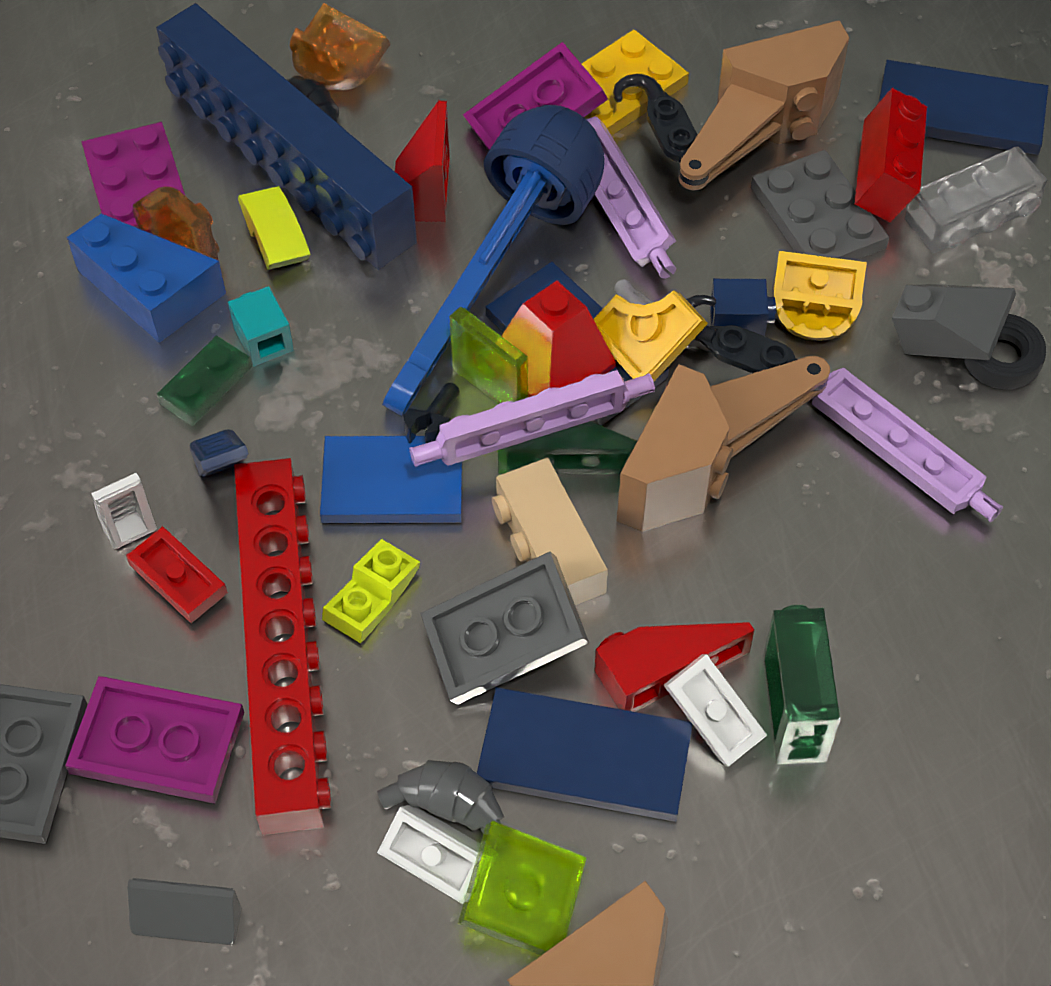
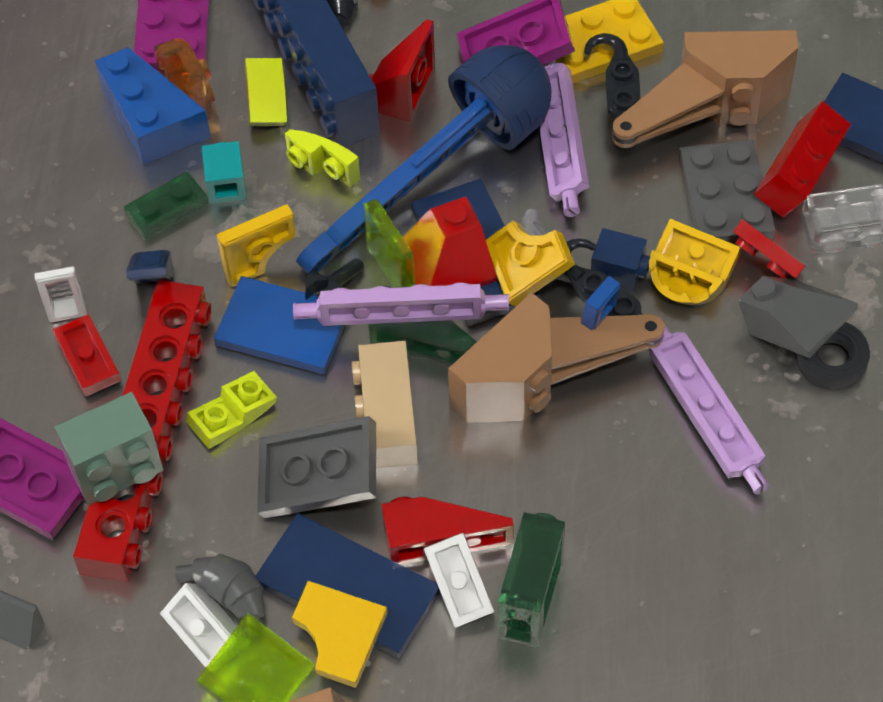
camera: 20 degrees right, 0 degrees up
none -> sand green brick [54,392,164,505]
none -> yellow tile [216,204,296,288]
none -> neon yellow slope [285,129,361,187]
none -> yellow tile [292,581,388,688]
none -> blue tile [581,276,620,330]
none -> red plate [733,219,806,279]

